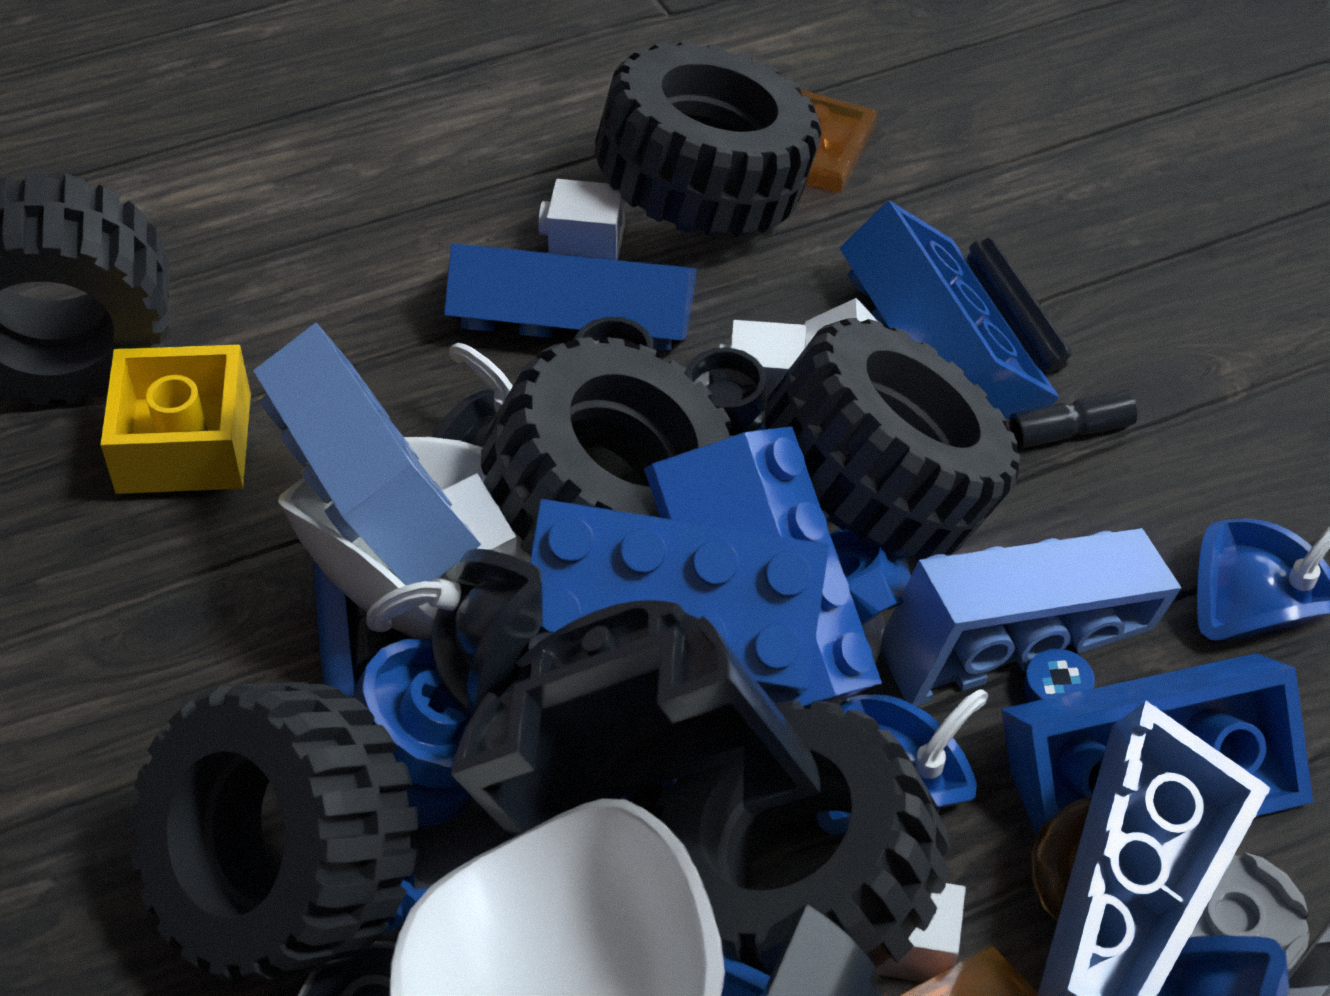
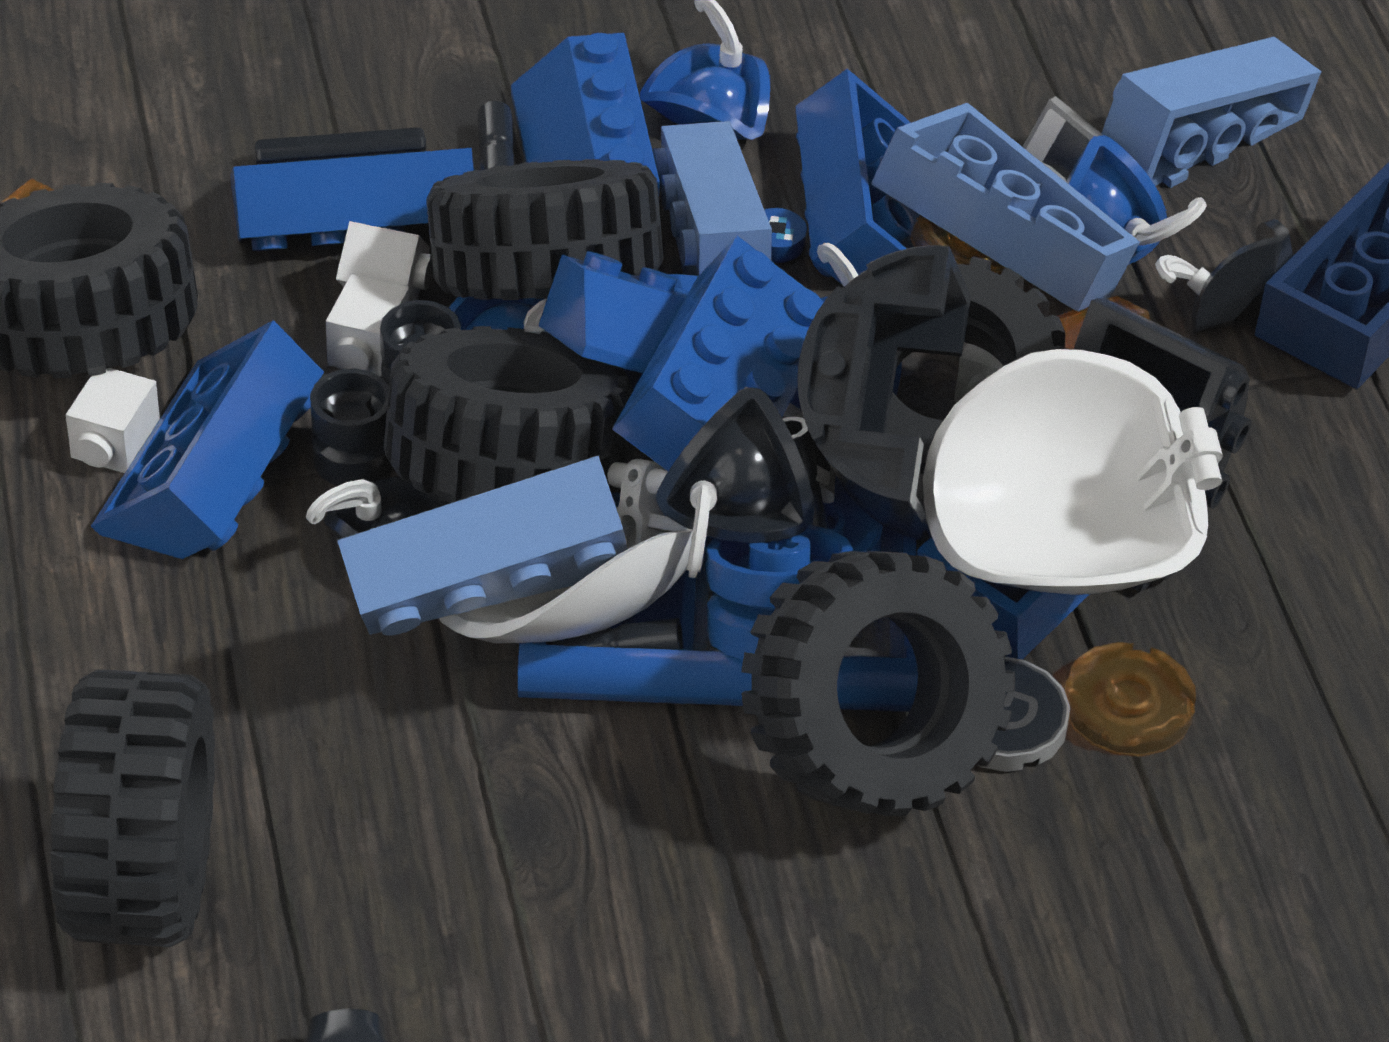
camera: 80 degrees left, 5 degrees down
yellow brick [101,345,251,494] -> none
none -> blue slope [511,33,660,196]

